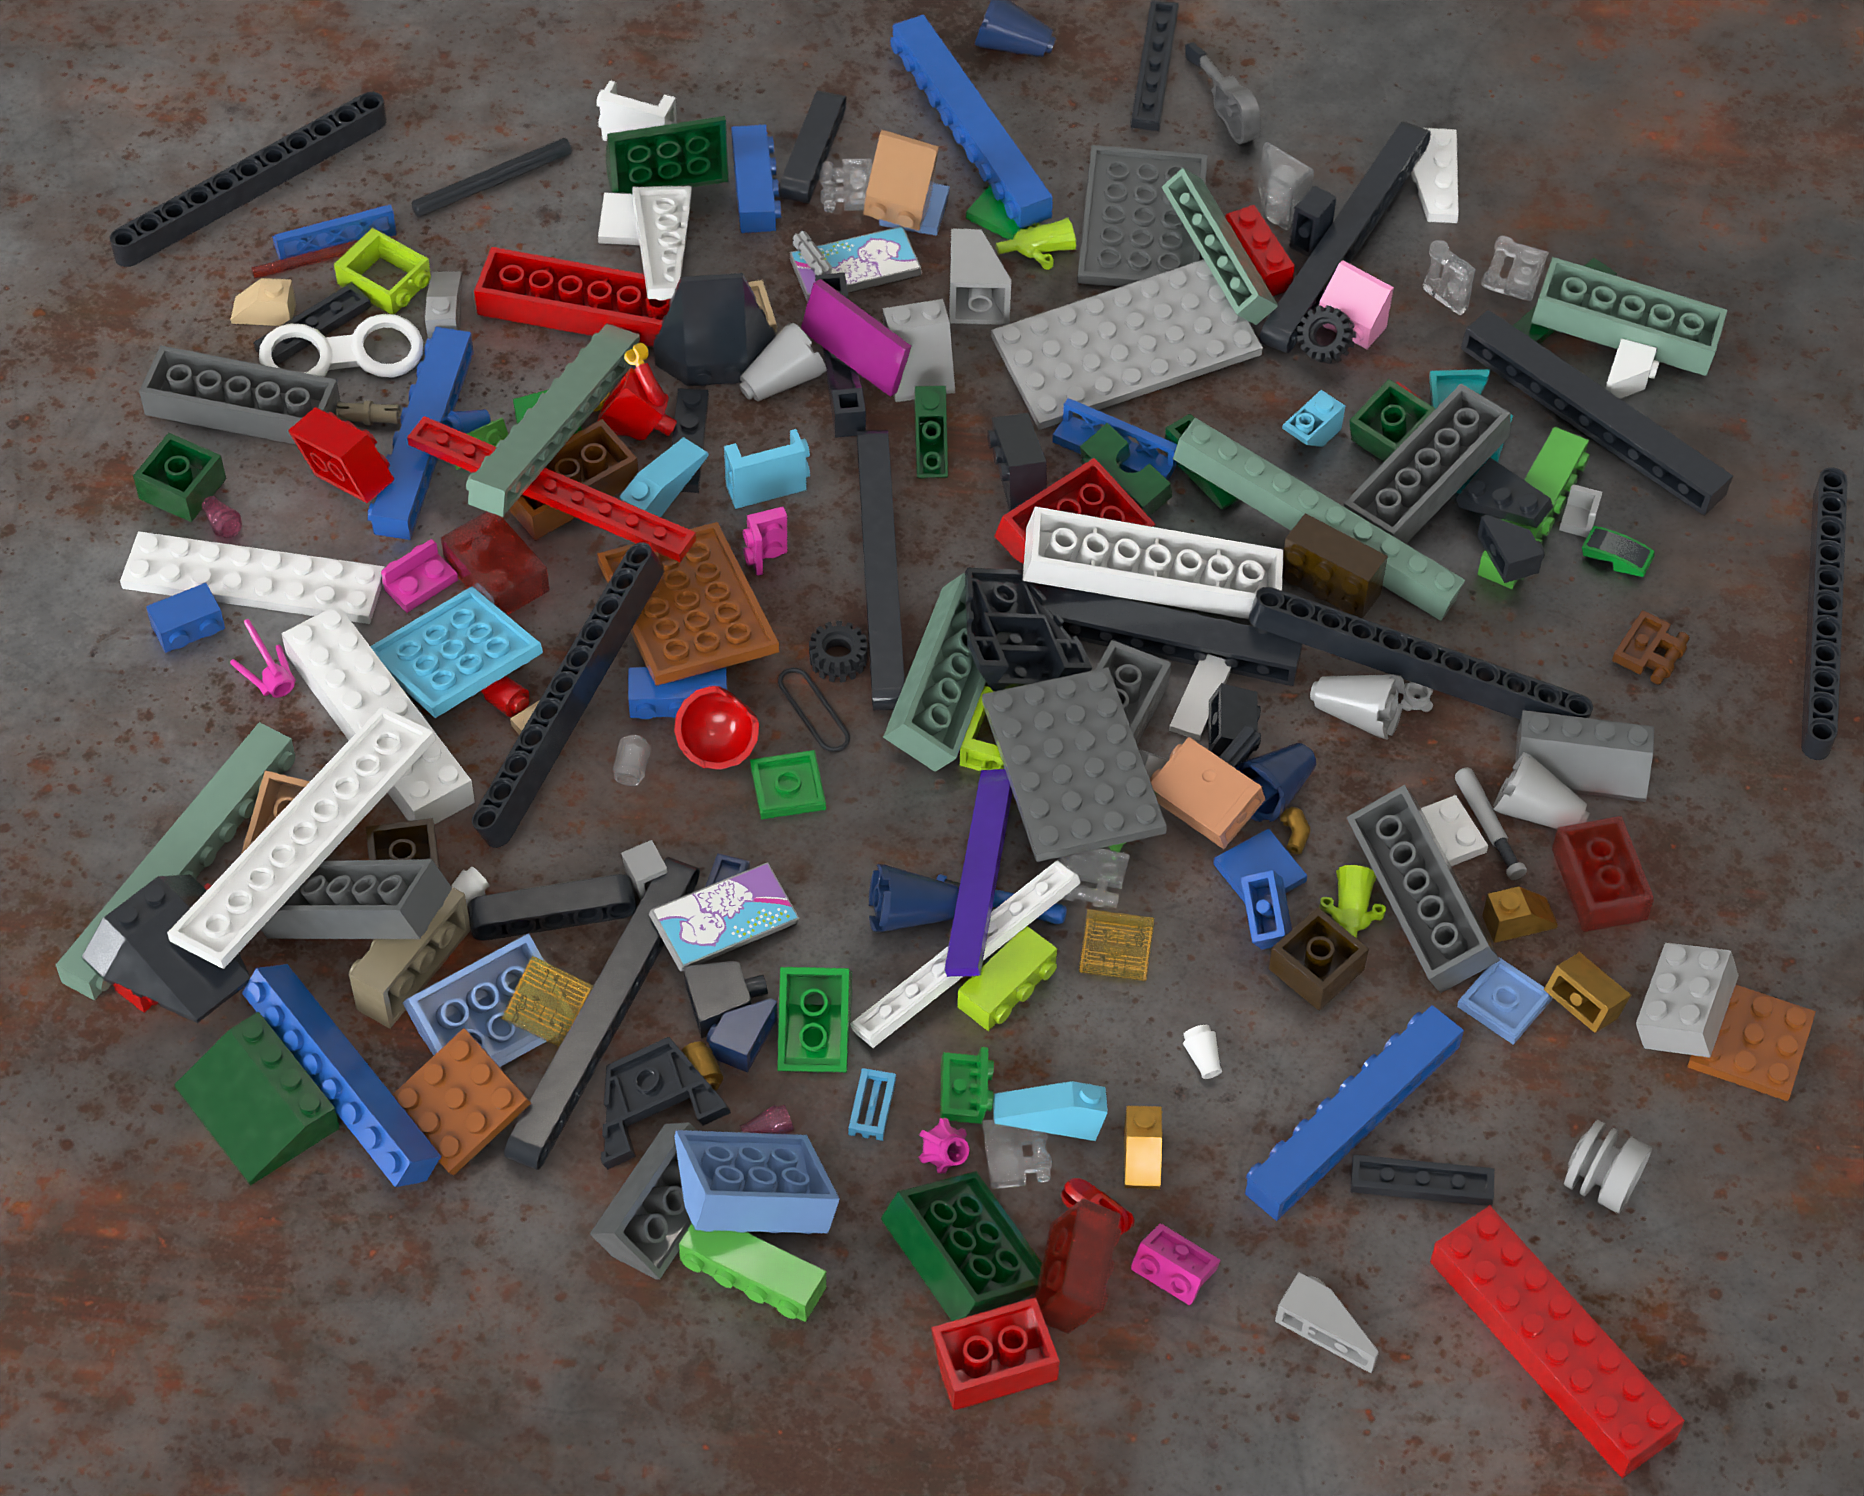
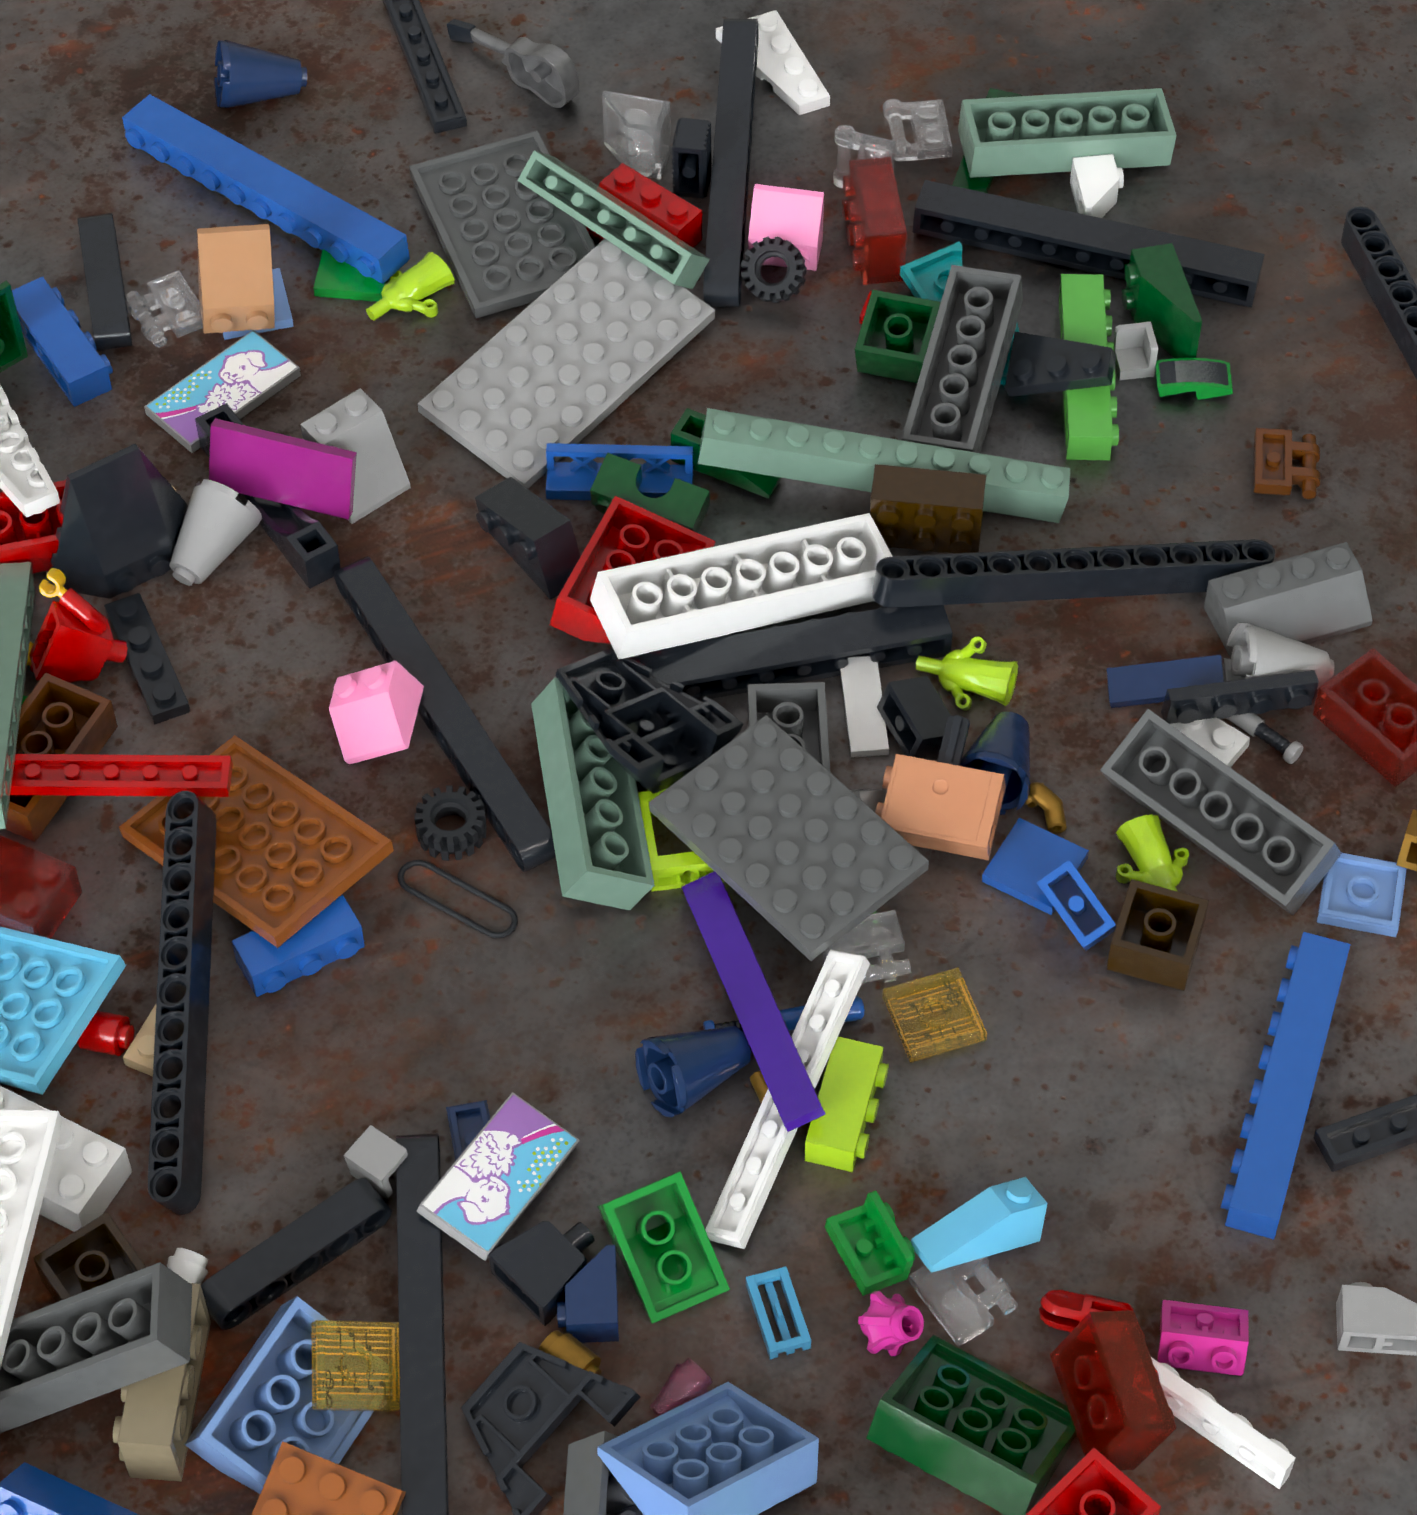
camera: 25 degrees left, 0 degrees up
clear brick [613,735,651,786] -> none
medium azure slope [620,437,709,517] -> none
red cylinder [674,686,759,769] -> none
medium azure panel [724,429,810,509] -> none
dark pink bracket [743,506,787,576] -> none
green tile [750,750,826,820] -> none
light grey axle [793,231,832,275] -> none
dark green slope [914,386,948,478] -> none
light grey slope [949,229,1011,325] -> none
slope [1124,1106,1162,1189] -> none
white cone [1183,1025,1222,1079] -> none
medium azure slope [1282,390,1345,447] -> none
light grey cone [1310,674,1405,740] -> none
light grey plate [1401,682,1433,712] -> none
black slope [1477,515,1545,583] -> none
pearl gold slope [1482,886,1558,943] -> none
none -> bright pink slope [329,660,424,765]
none -> clear red brick [842,157,907,285]
none -> lime piece [916,636,1018,711]
none -> dark blue tile [1107,655,1224,708]
none -> dark green slope [1121,243,1202,358]
none -> white plate [1134,1356,1295,1489]
none -> black plate [1161,670,1319,724]

